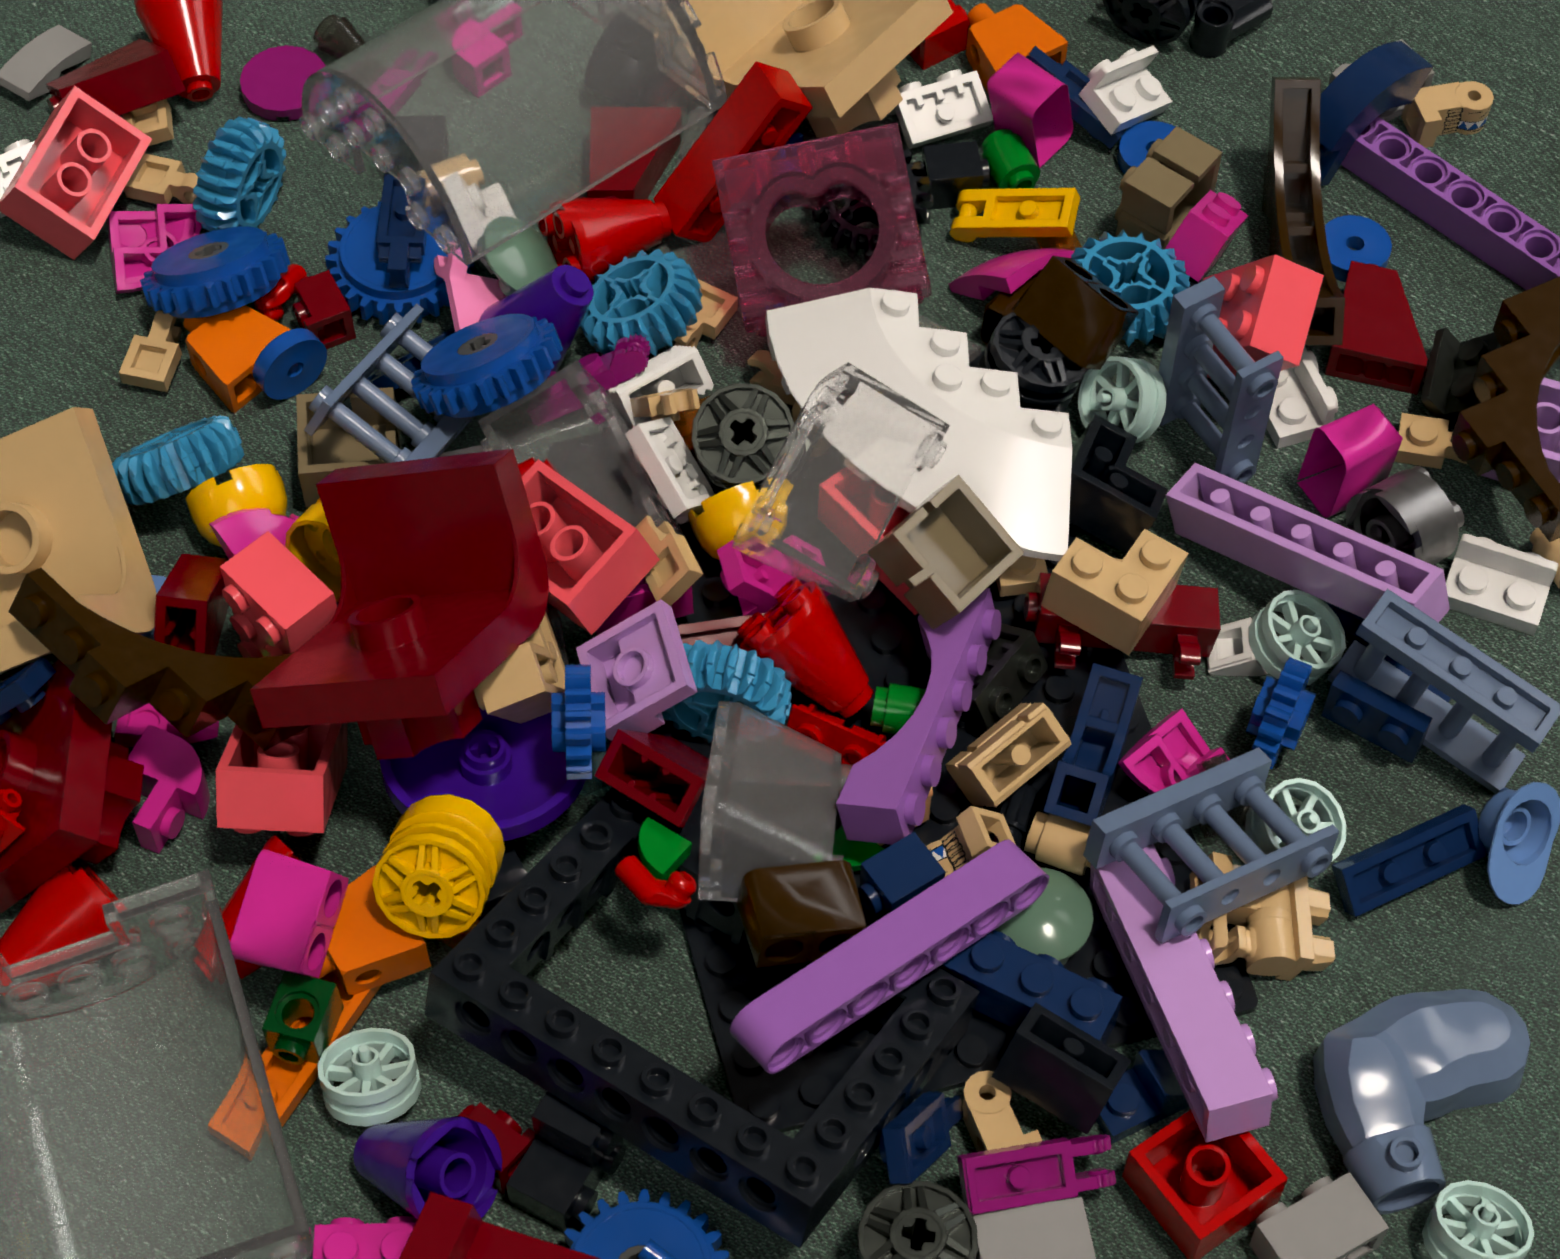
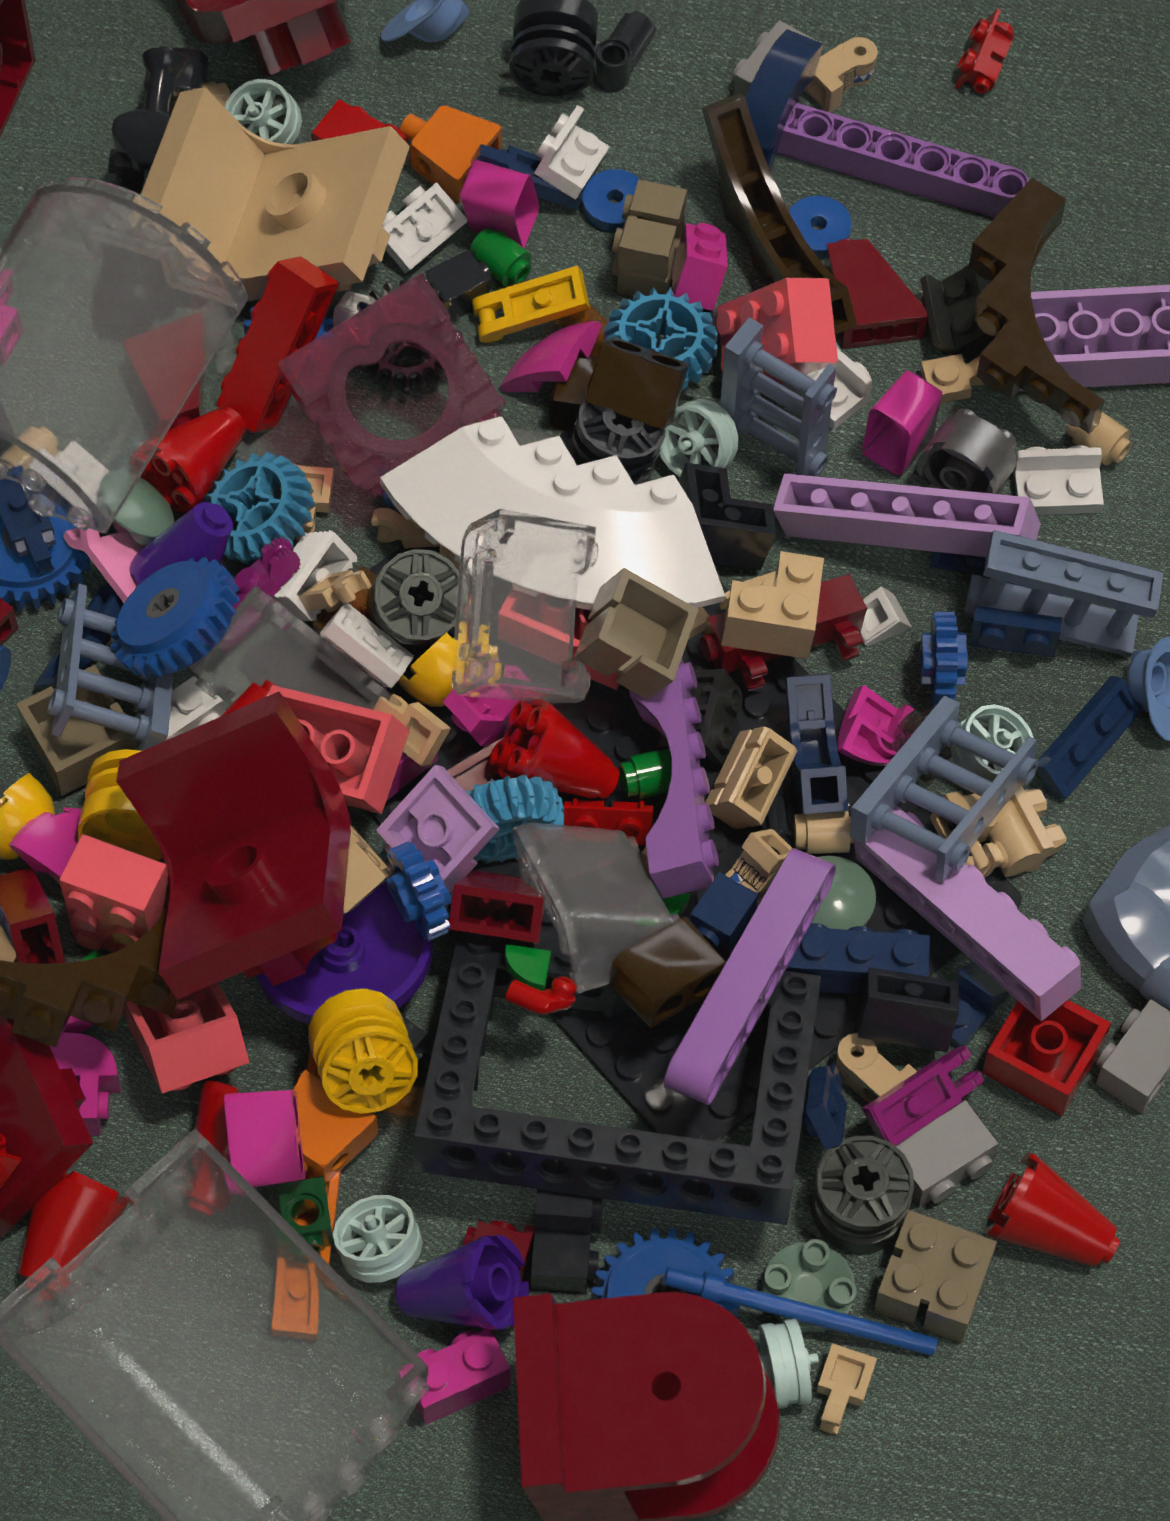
camera: 25 degrees left, 5 degrees up
light aqua wheel [1249,590,1346,685] -> none

